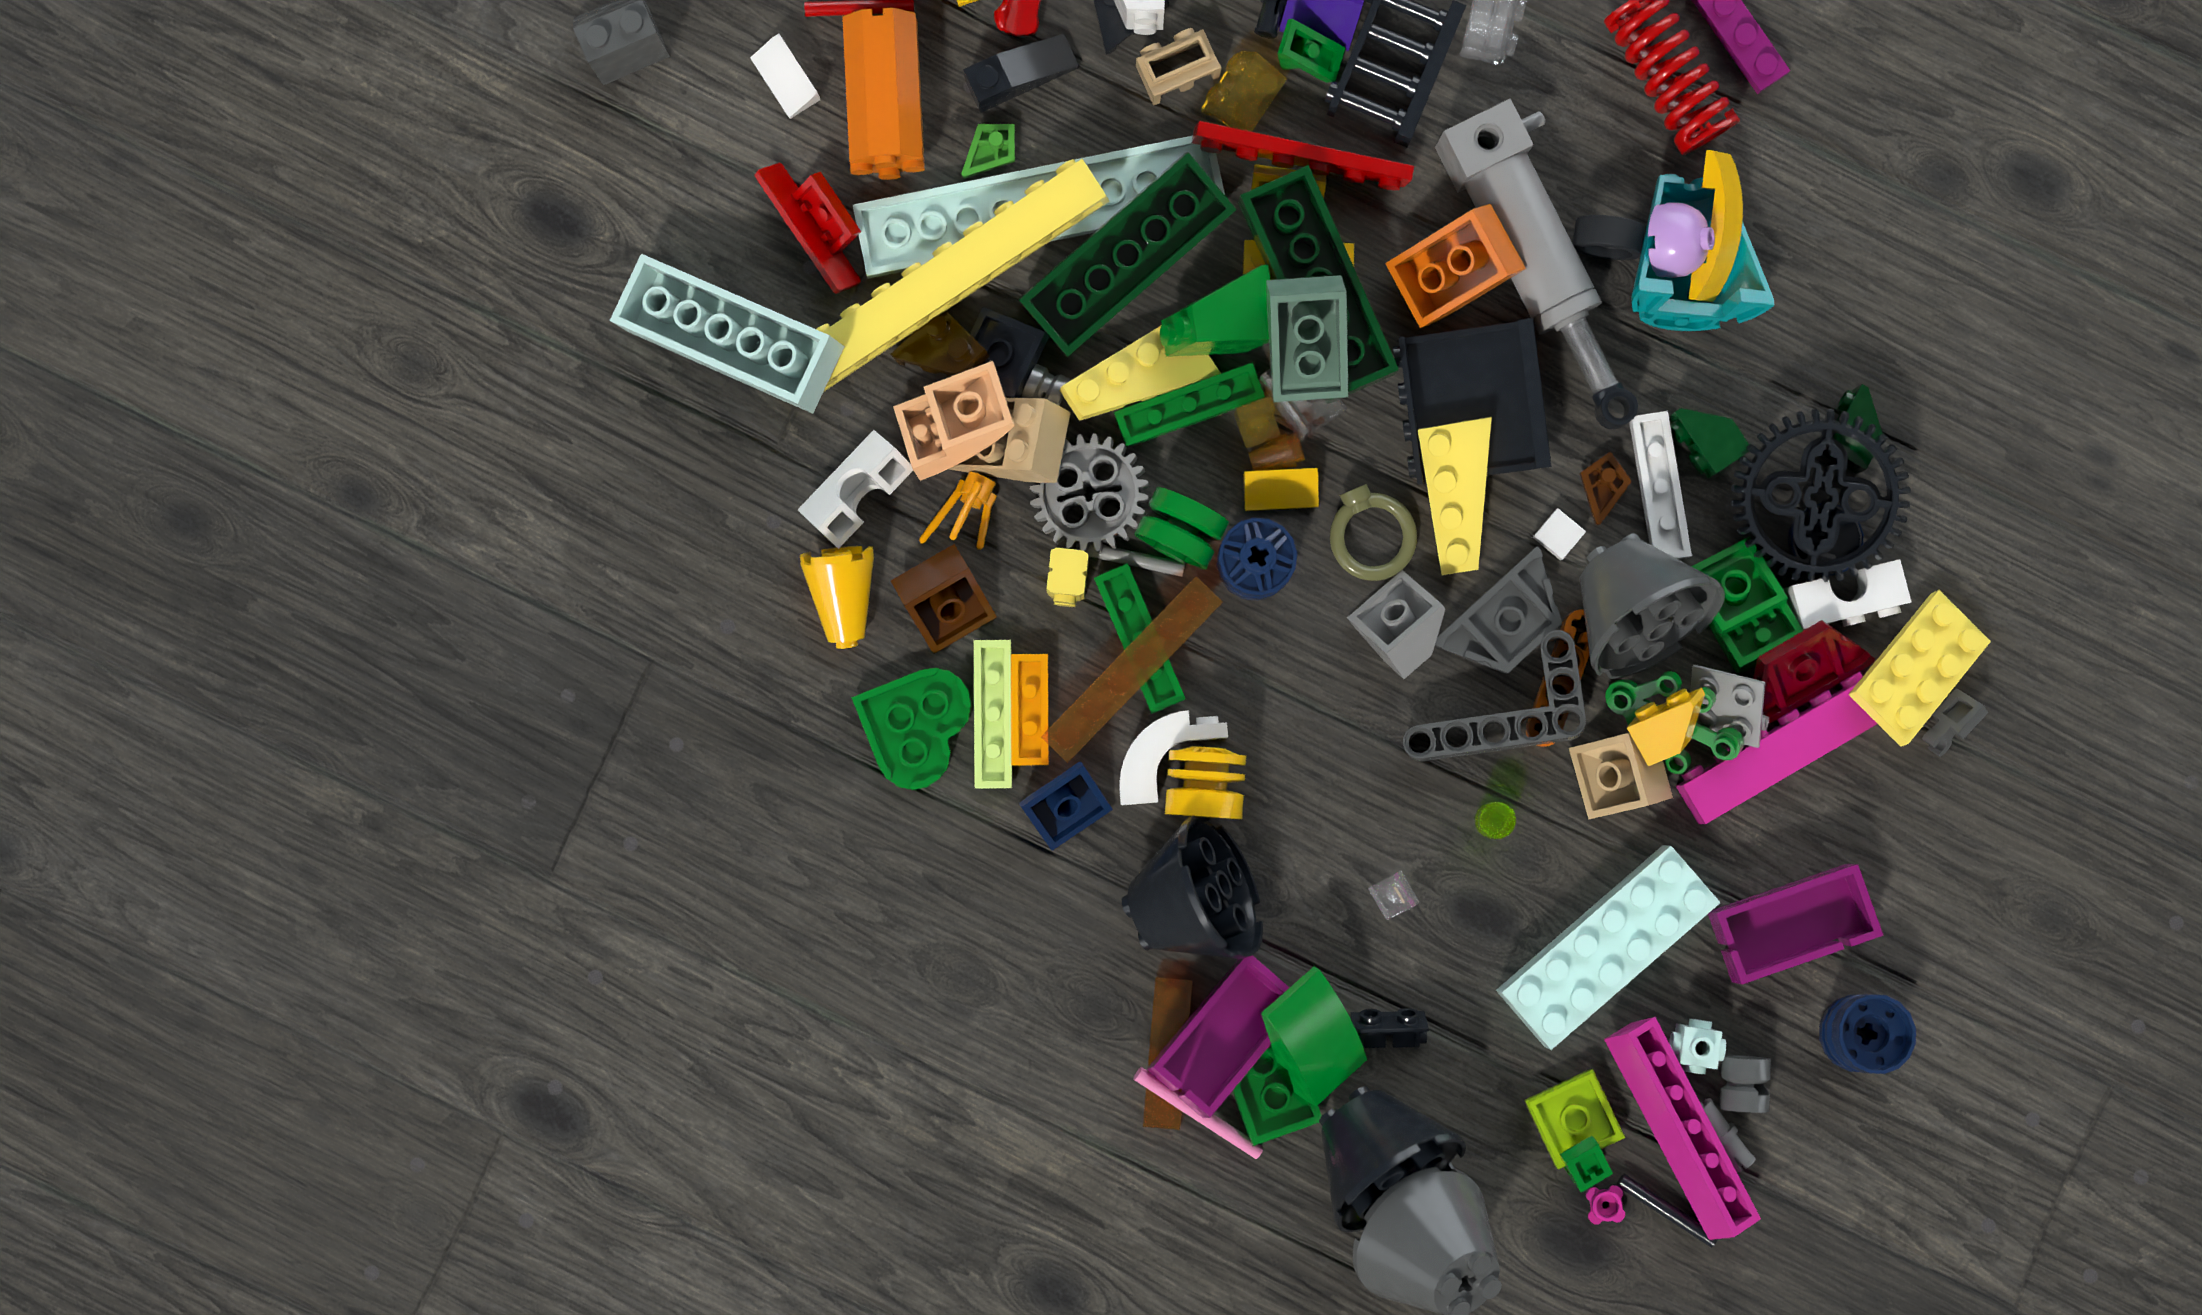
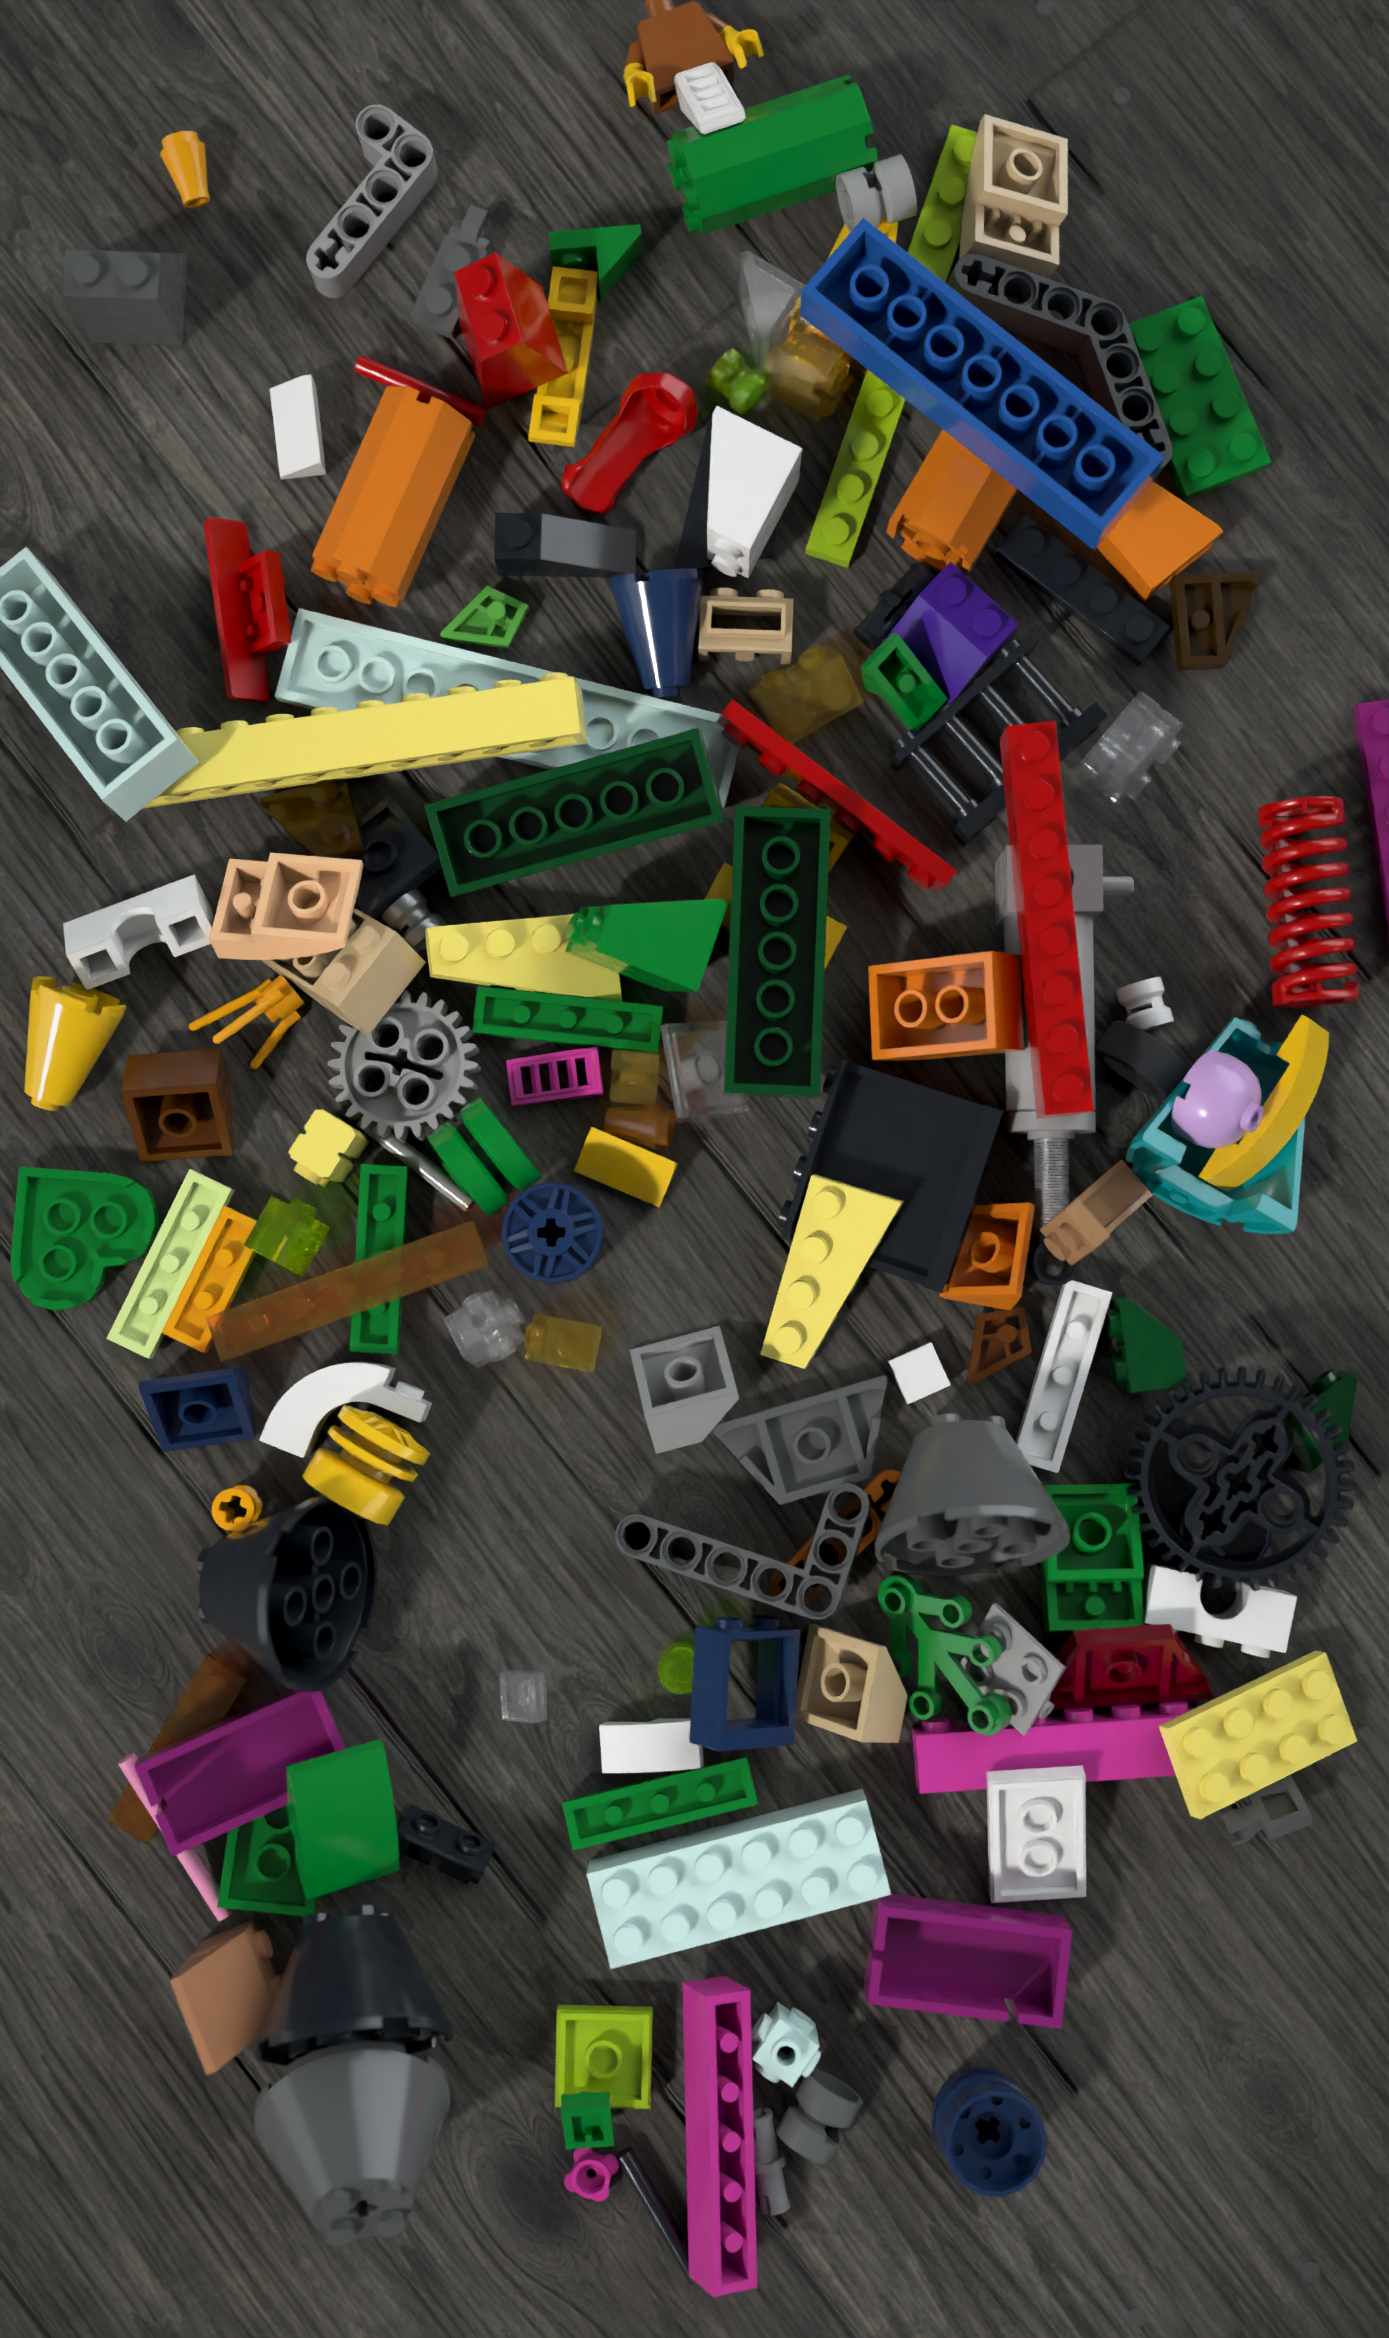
camera: 30 degrees right, 0 degrees up
sand green slope [1266,275,1348,402] -> none
olive piece [1330,484,1417,581] -> none
yellow slope [1627,687,1705,766] -> none
none -> nougat slope [170,1919,282,2075]
none -> light orange bush [212,1485,263,1531]
none -> clear neon green brick [244,1196,330,1277]
none -> clear brick [443,1290,526,1368]
none -> dark pink slope [506,1047,604,1107]
none -> clear yellow bracket [524,1313,603,1373]
none -> green plate [562,1755,758,1851]
none -> white slope [599,1718,704,1773]
none -> dark blue cone [610,569,704,698]
none -> dark blue window [689,1615,800,1751]
none -> orange slope [940,1202,1035,1311]
none -> white tile [986,1766,1086,1903]
none -> red brick [1000,721,1094,1119]
none -> medium nougat arch [1040,1159,1153,1266]
none -> white wheel [1116,977,1174,1032]

